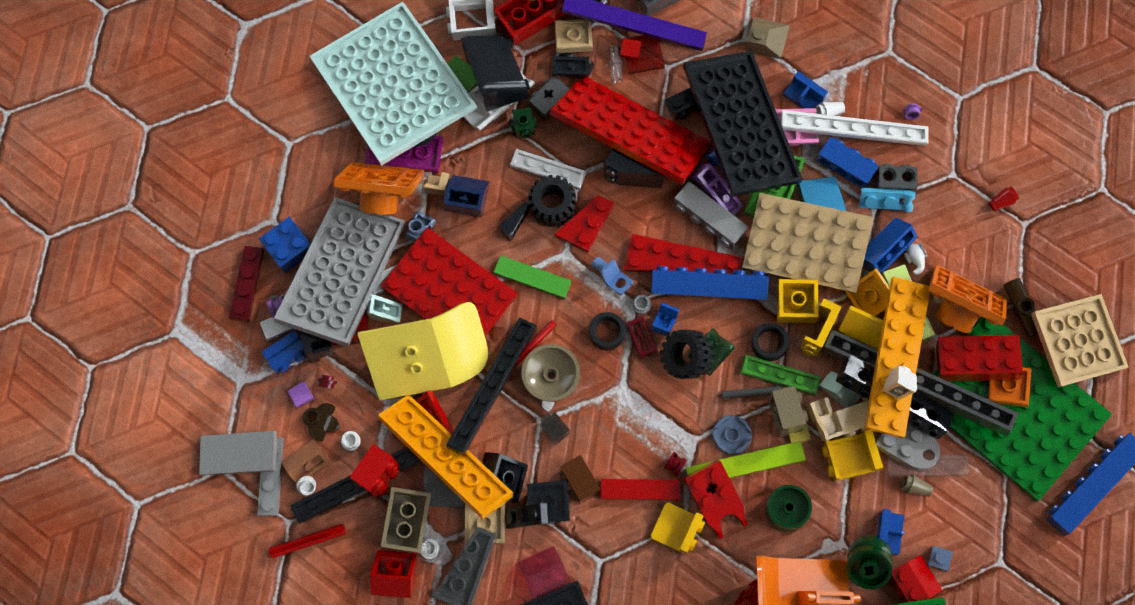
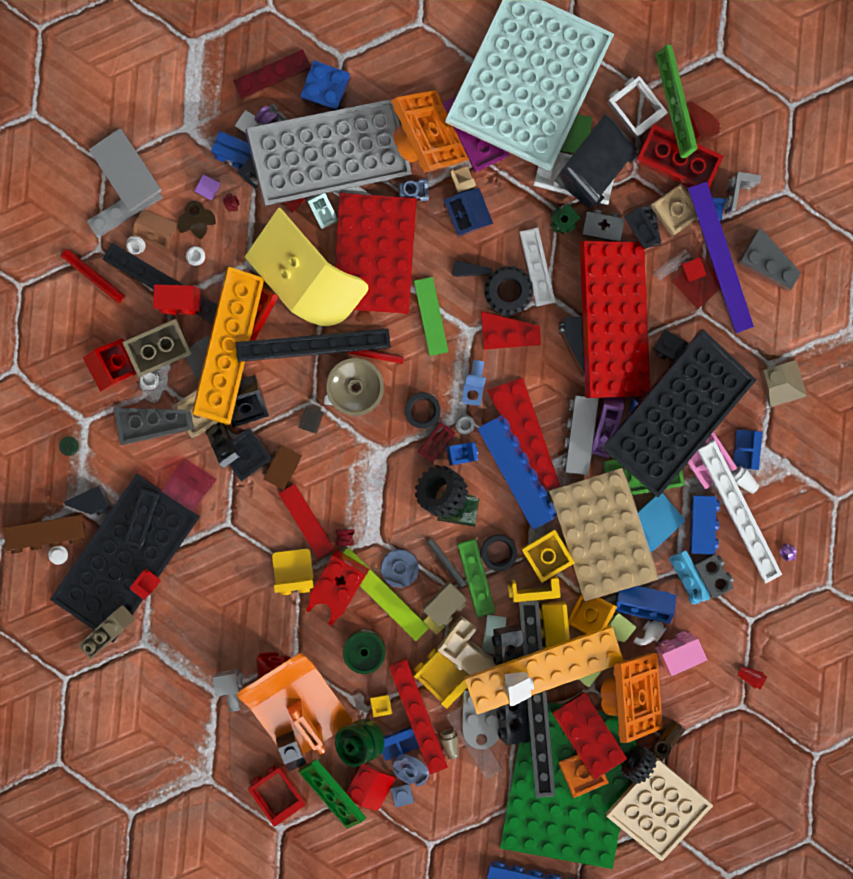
camera: 55 degrees right, 15 degrees up
none -> yellow plate [370,694,393,717]
none -> red brick [389,657,448,775]
none -> sand blue tile [392,754,429,786]
none -> black tyre [621,745,657,784]
none -> bright pink brick [655,631,707,676]

